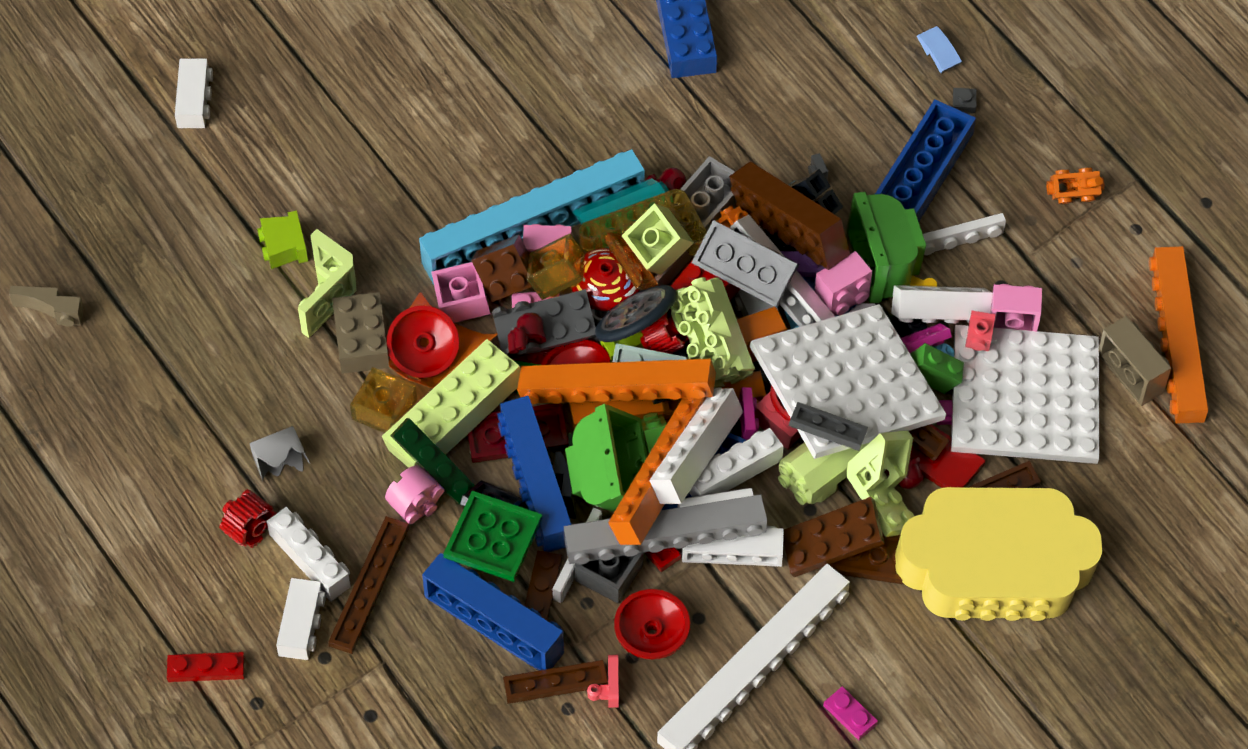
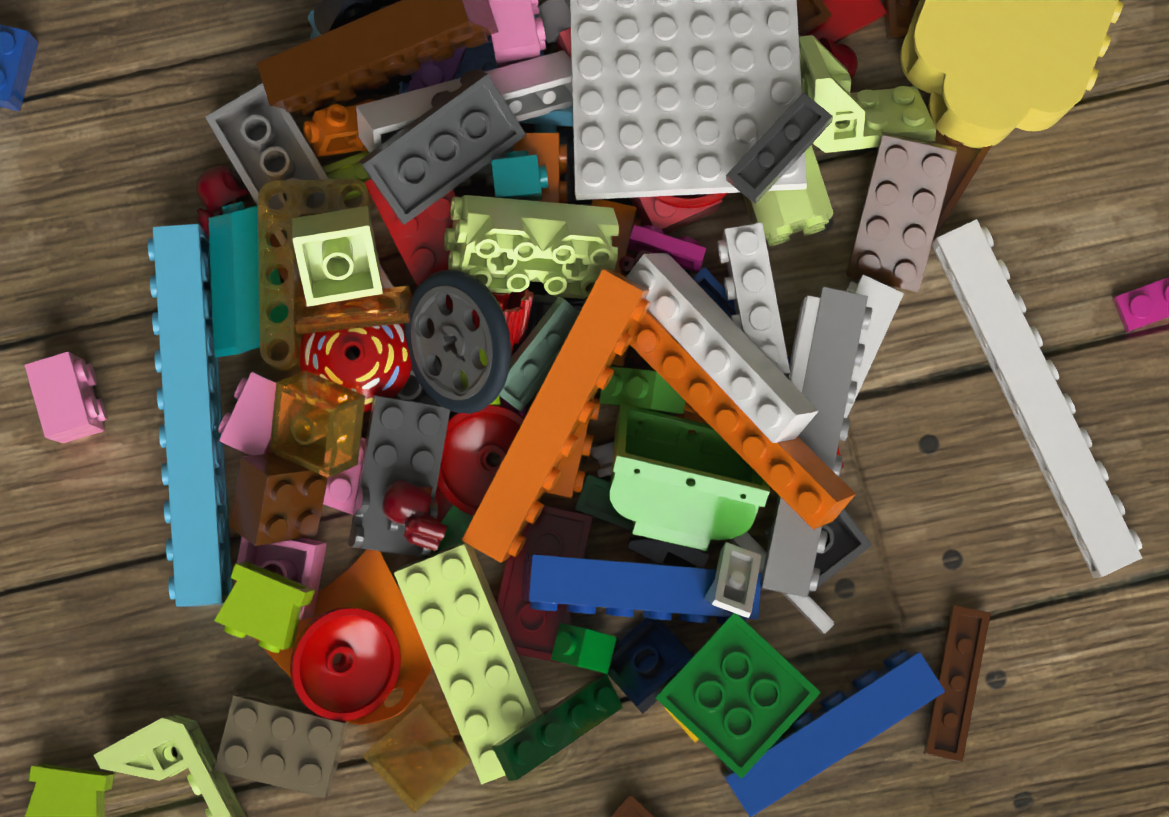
camera: 65 degrees left, 25 degrees up
bright pink brick [385,465,444,525] -> none
reddish brown plate [524,551,562,621] -> none
coral piece [587,655,619,708] -> none
red dish [614,589,690,659] -> none
none -> bright pink brick [24,352,107,444]
none -> lime hips [214,561,315,653]
none -> teal brick [491,151,549,201]
none -> green brick [551,623,617,674]
none -> white slope [705,542,762,618]

